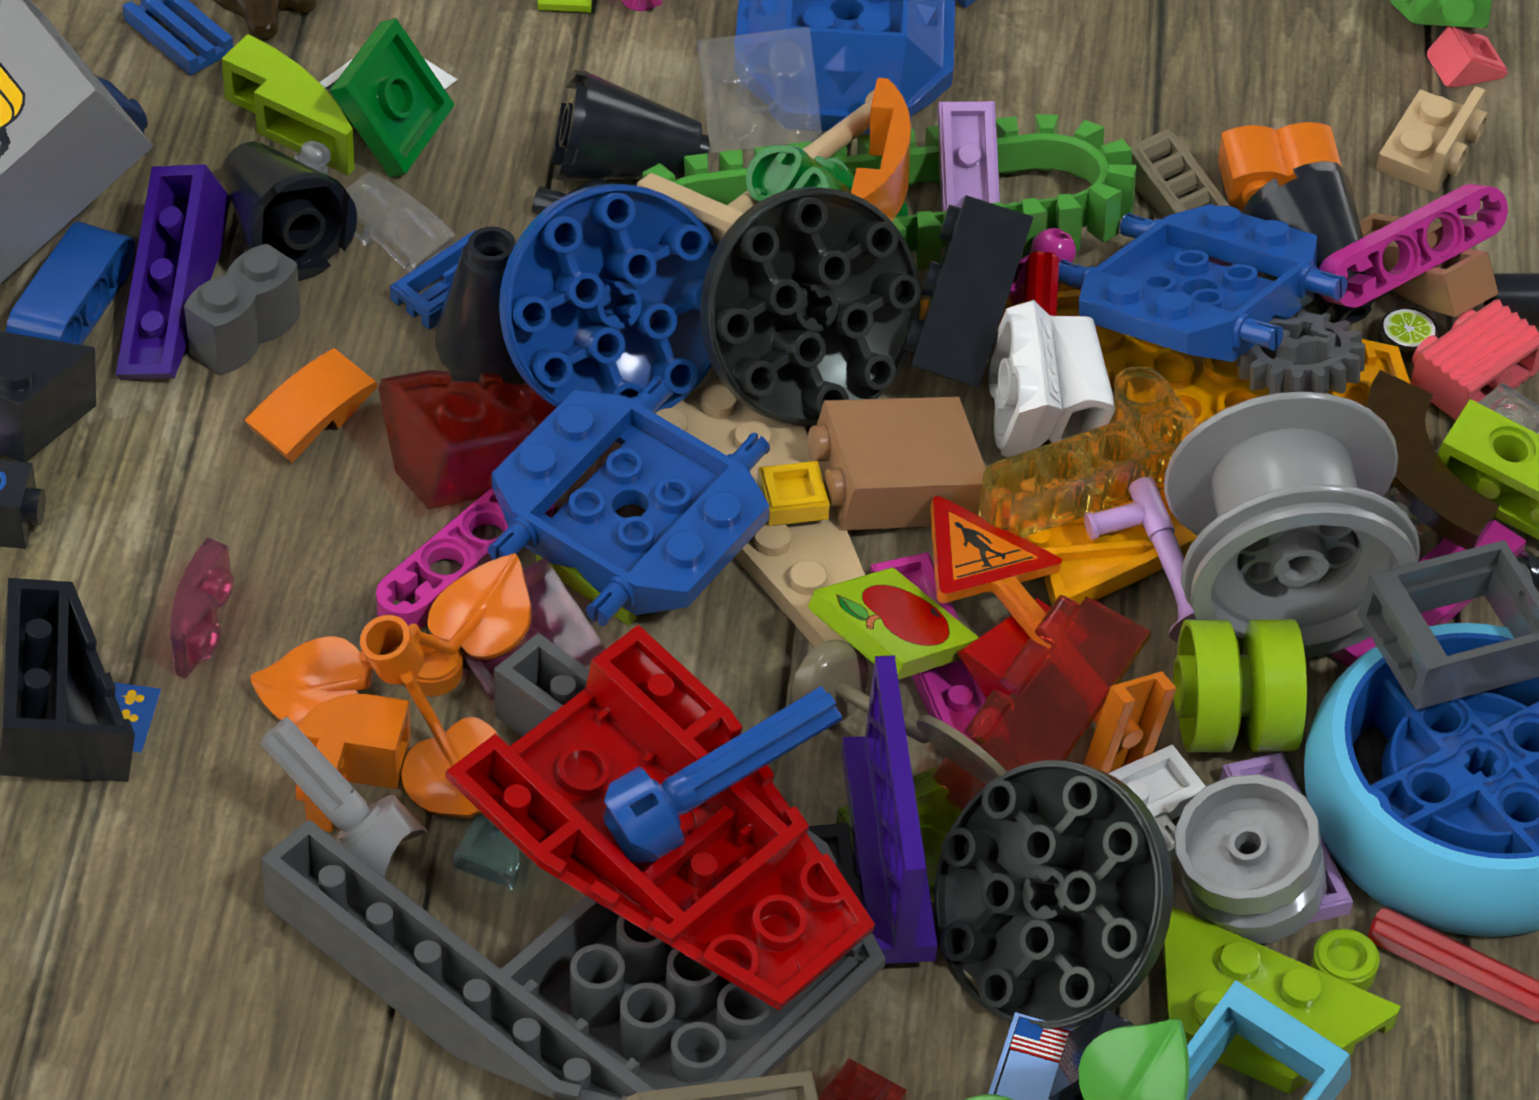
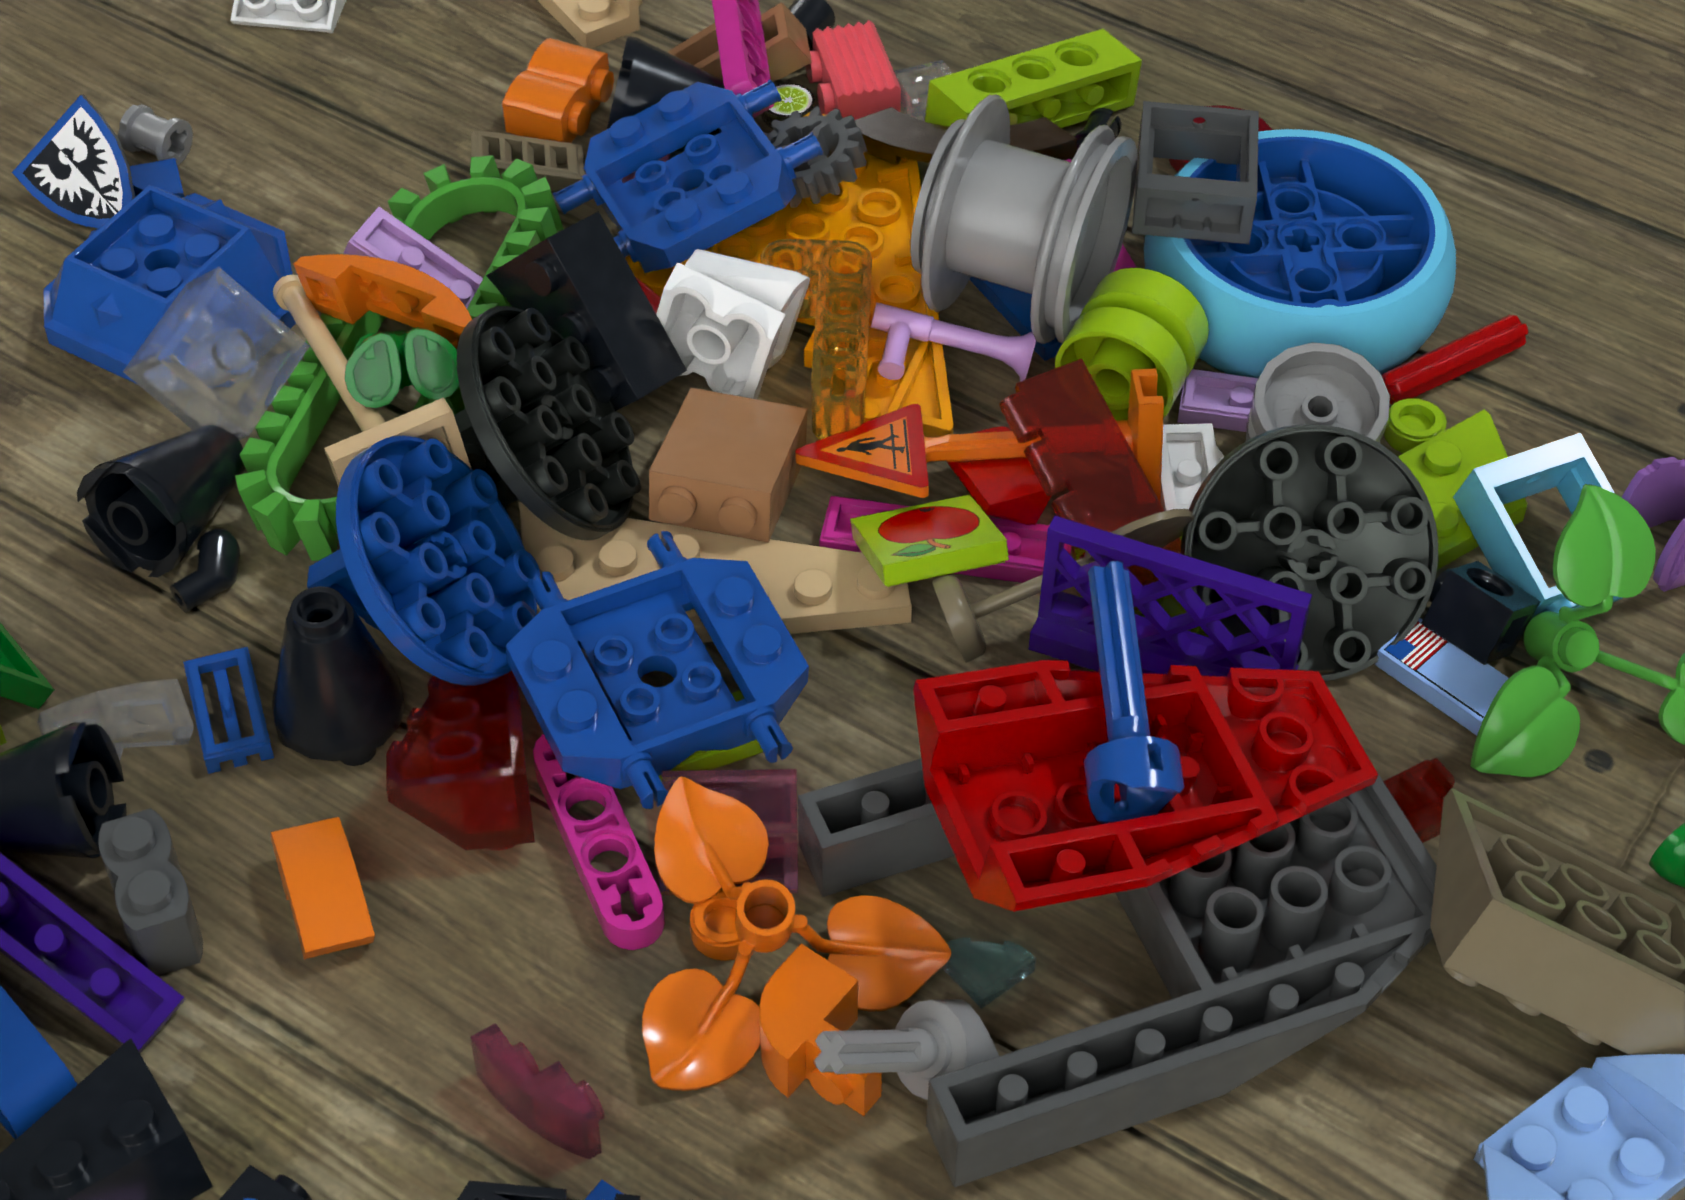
camera: 60 degrees left, 0 degrees up
yellow tile [757,461,830,526] -> none

